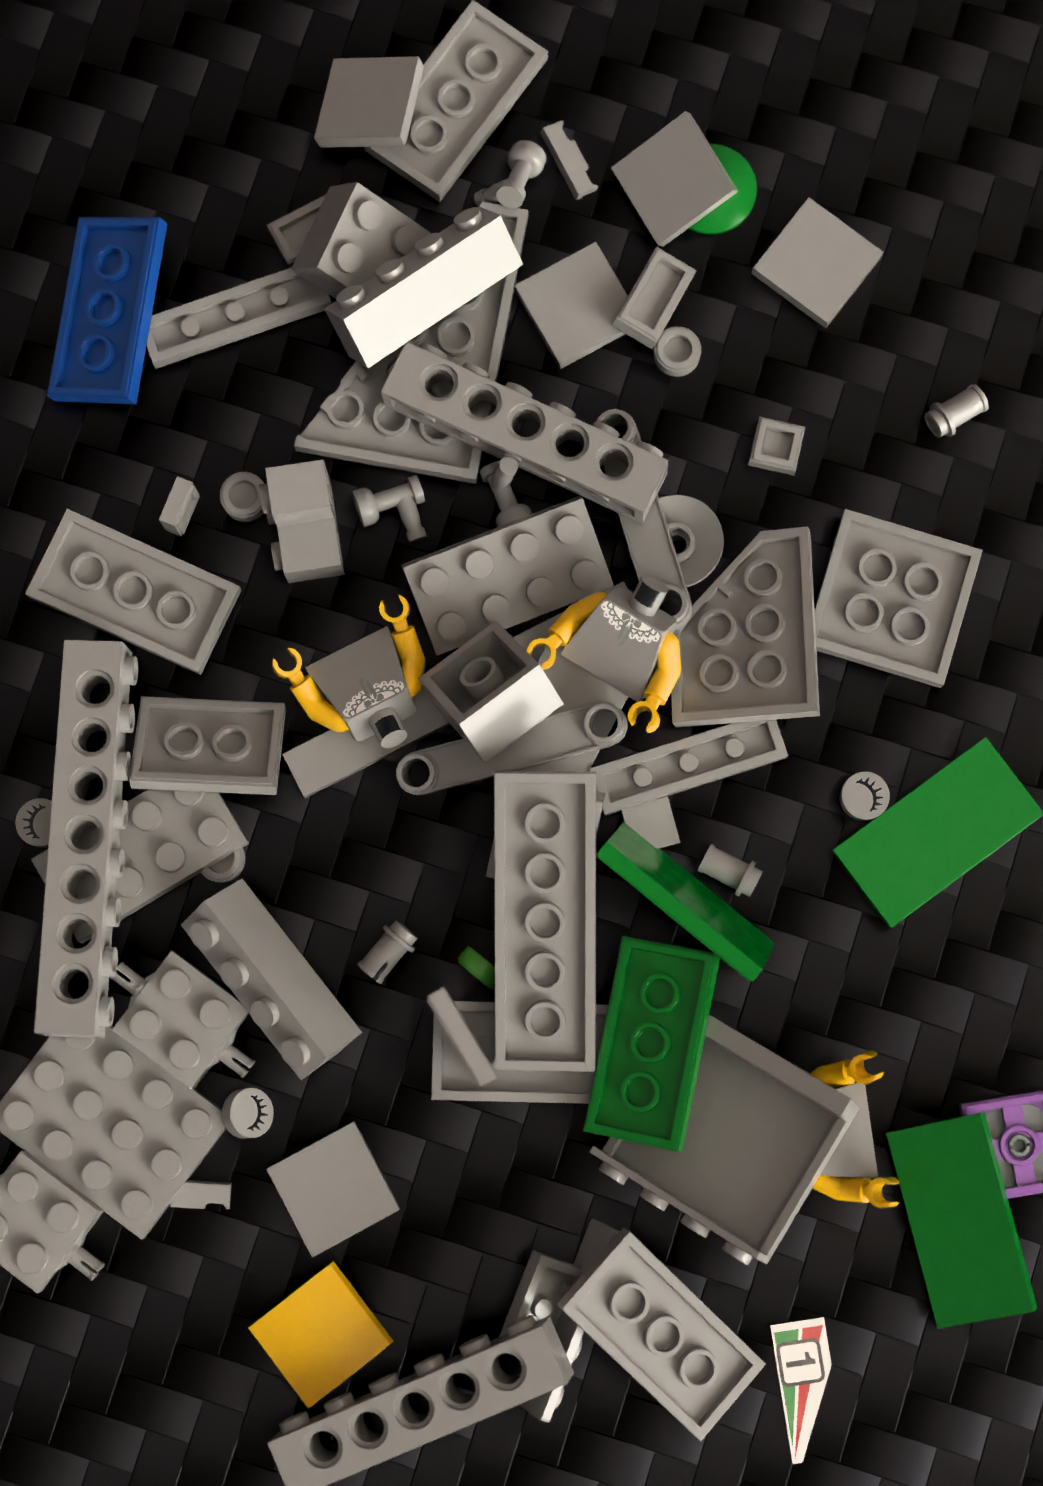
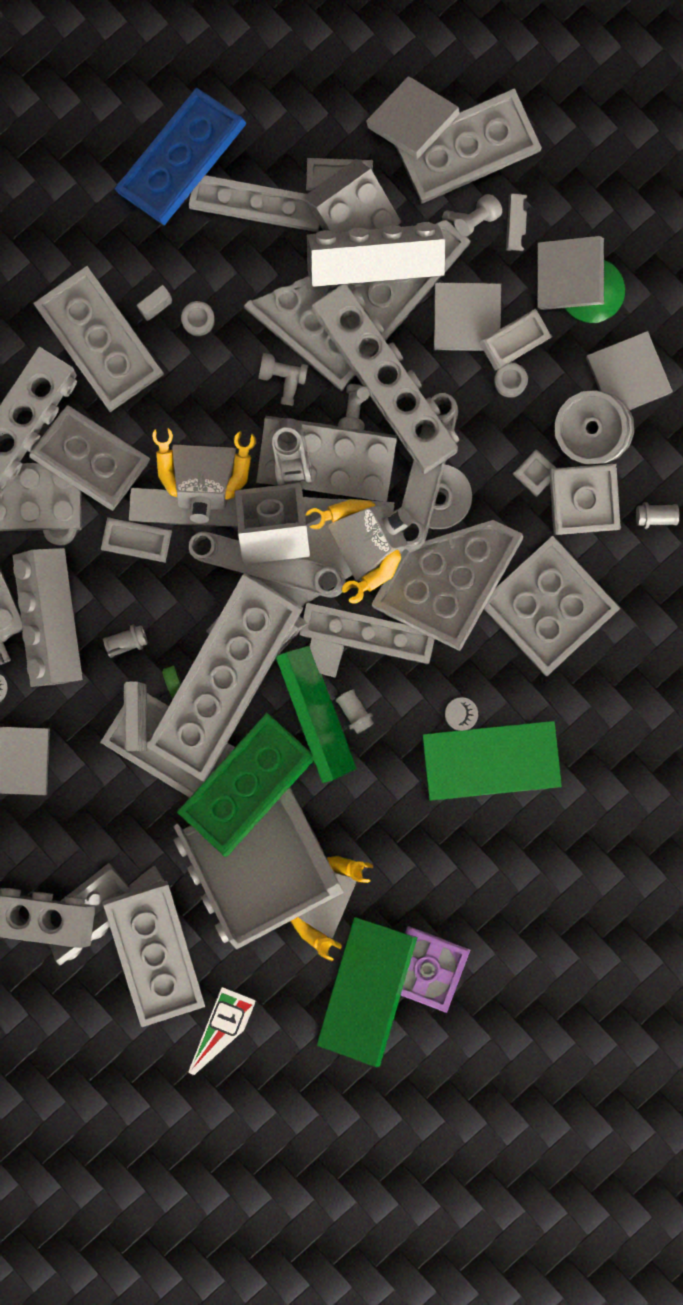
camera: 30 degrees right, 5 degrees up
light grey brick [259,460,345,583] -> none
none -> light grey tile [101,517,172,563]
none -> light grey piece [272,418,313,486]
none -> light grey tile [549,464,621,535]
none -> light grey wheel [555,391,634,464]

